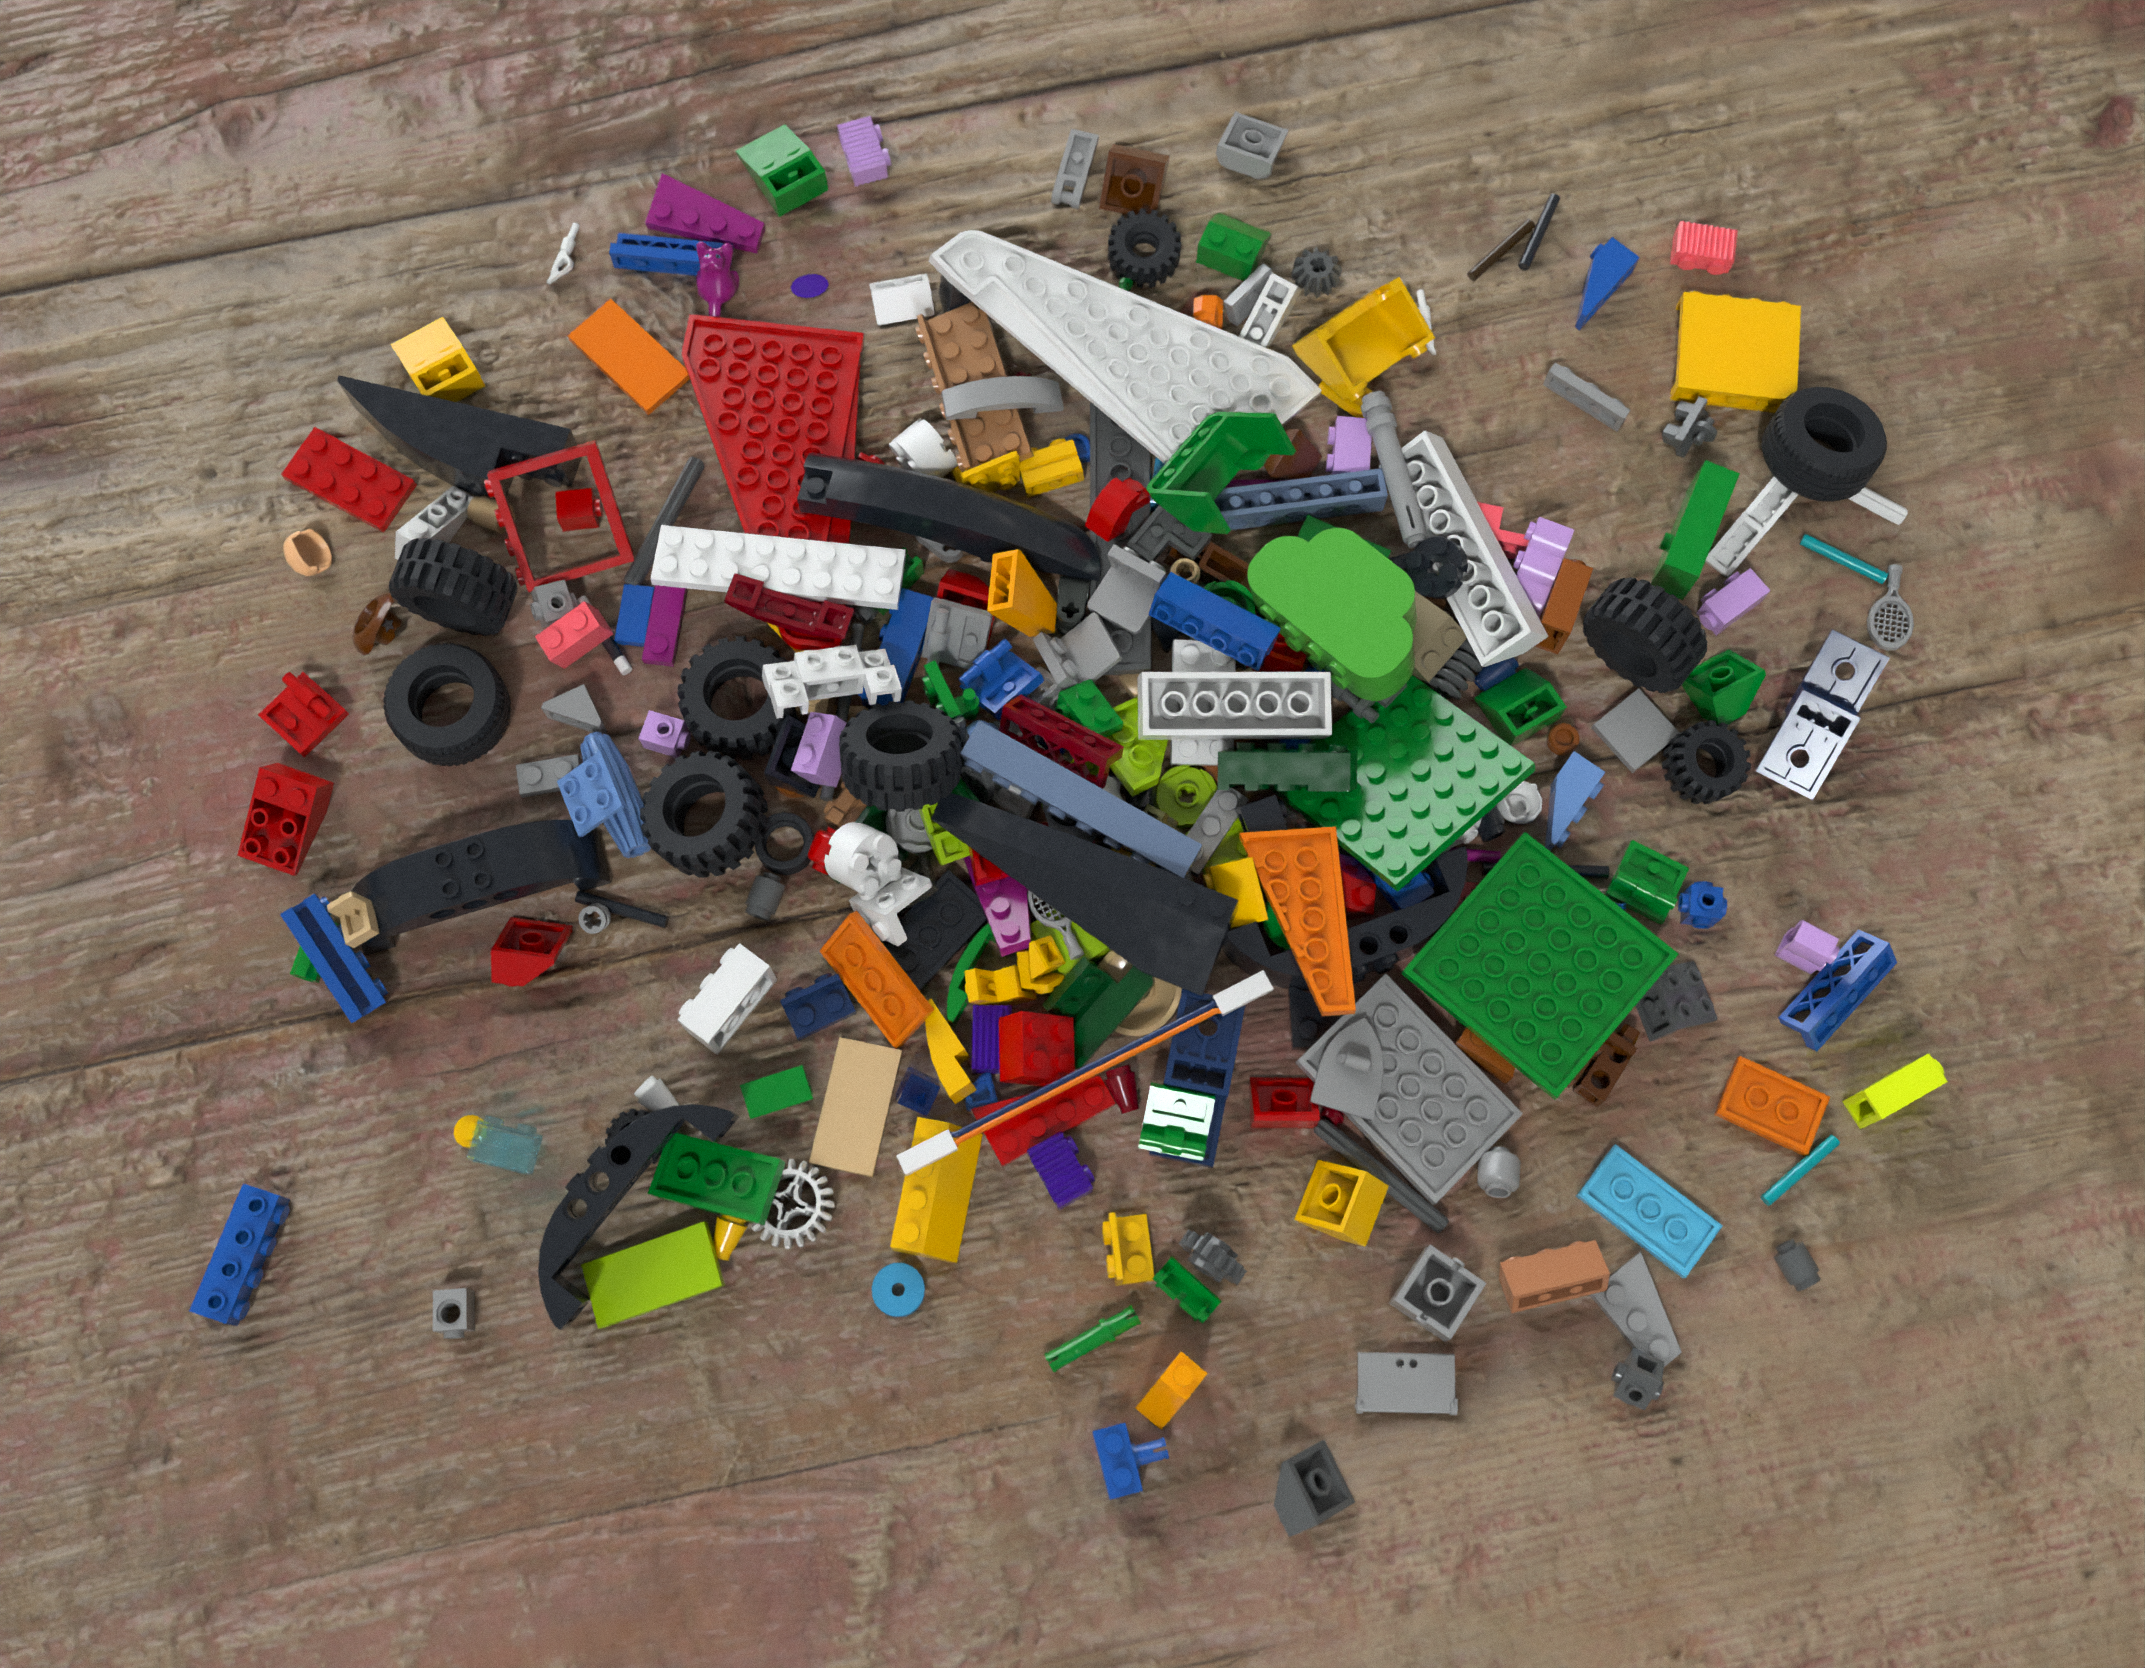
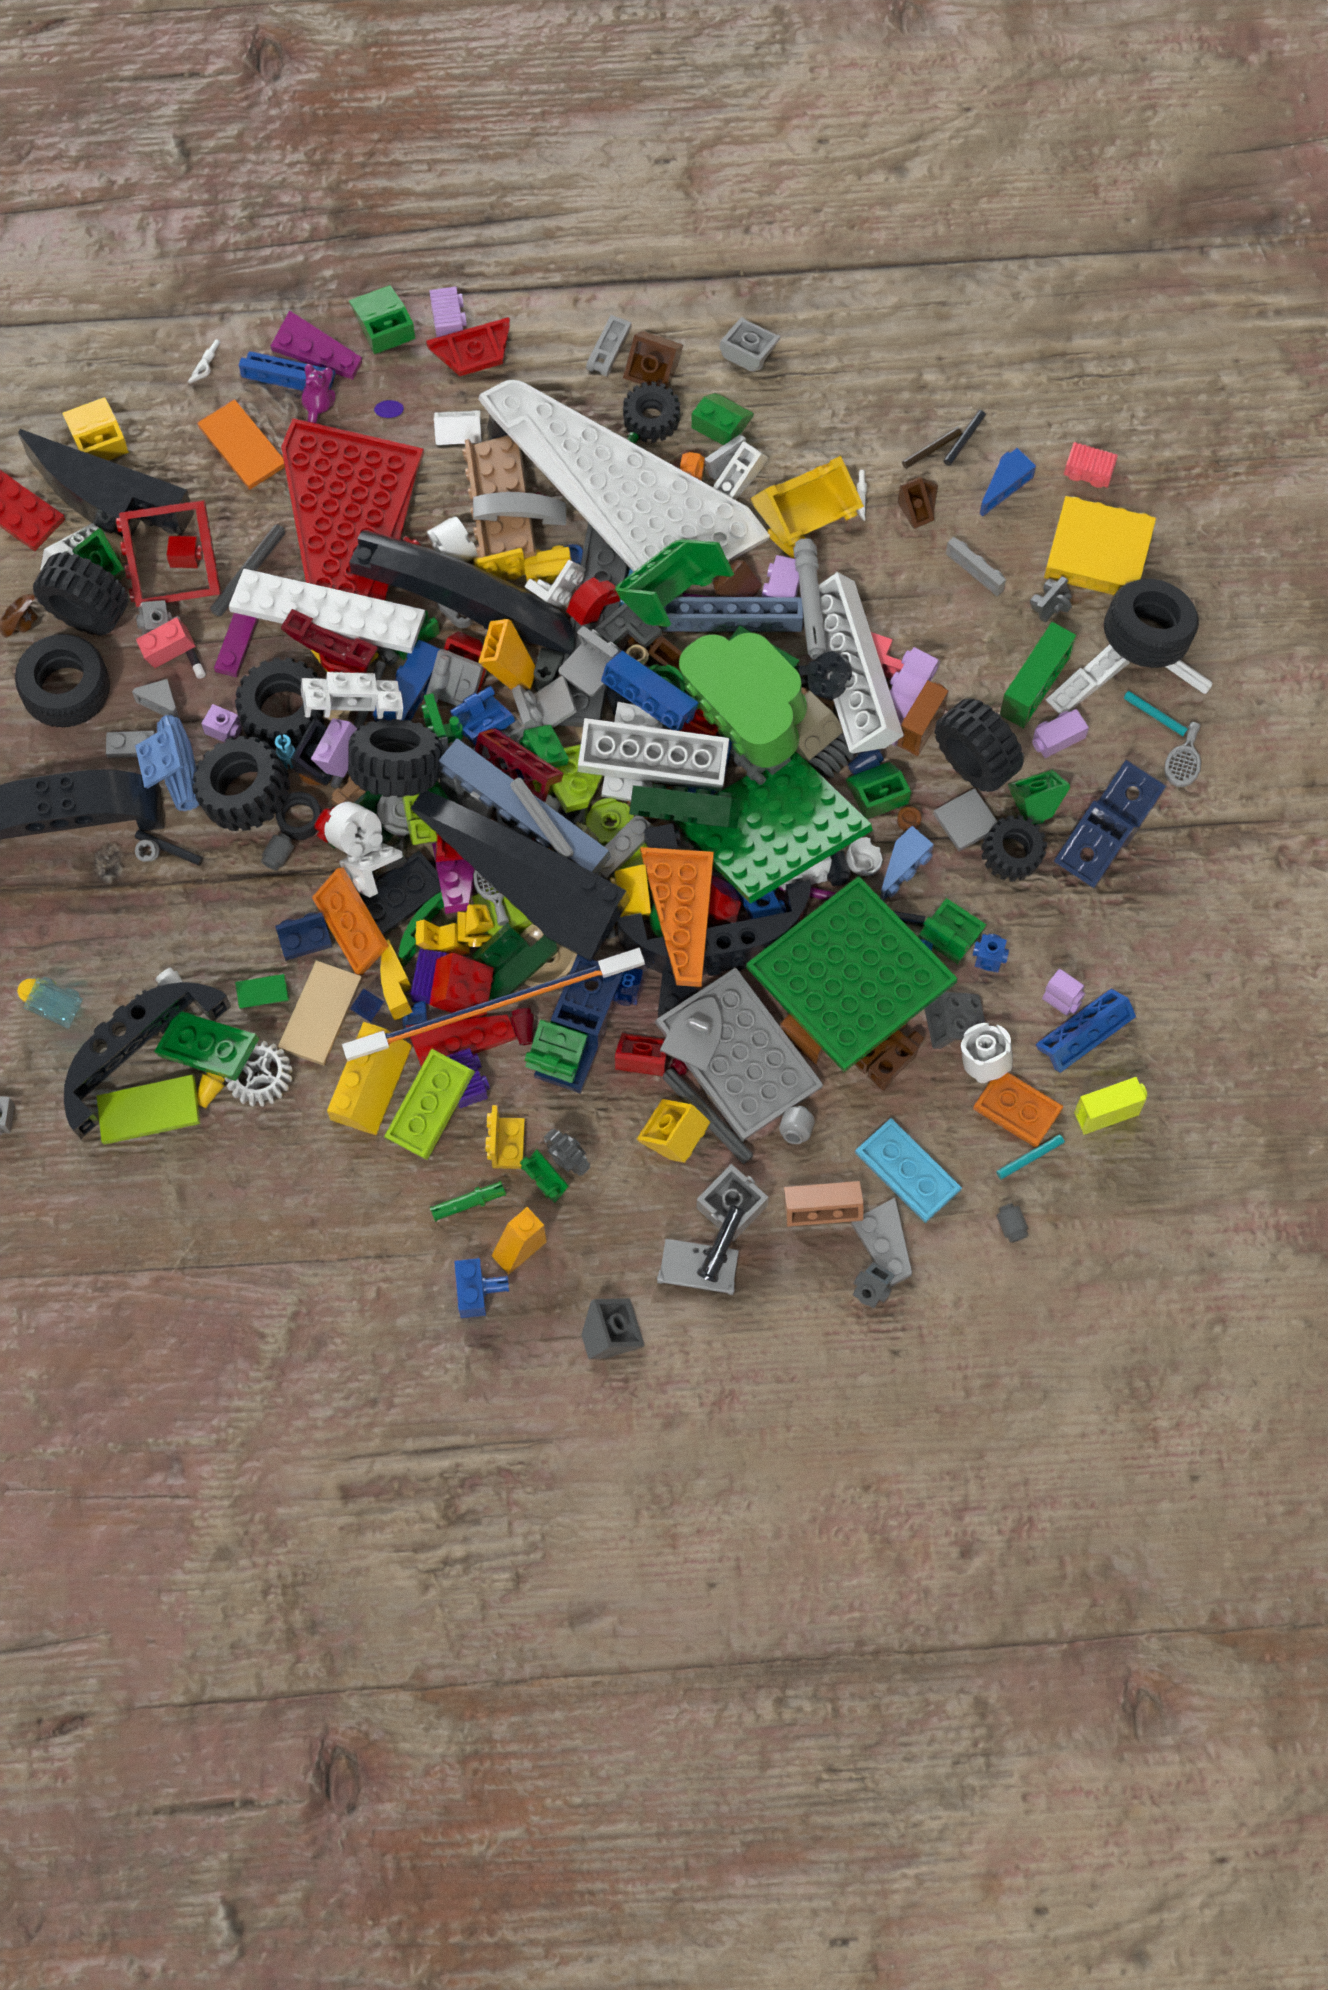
camera: 10 degrees right, 5 degrees down
red slope [491,917,573,987] -> none
blue tile [614,584,655,647] -> none
white brick [678,943,777,1055] -> none
dark azure piece [872,1263,925,1317] -> none
dark grey gear [1291,246,1342,299] -> none
none -> green slope [72,528,126,581]
none -> medium azure pin [275,734,295,769]
none -> lime tile [384,1049,475,1160]
none -> red wing [426,317,510,376]
none -> light grey axle [510,778,573,859]
none -> white bracket [525,560,586,608]
none -> clear blue brick [613,968,644,1006]
none -> black pin [696,1205,745,1282]
none -> reddish brown slope [898,477,938,529]
none -> white brick [961,1023,1013,1083]

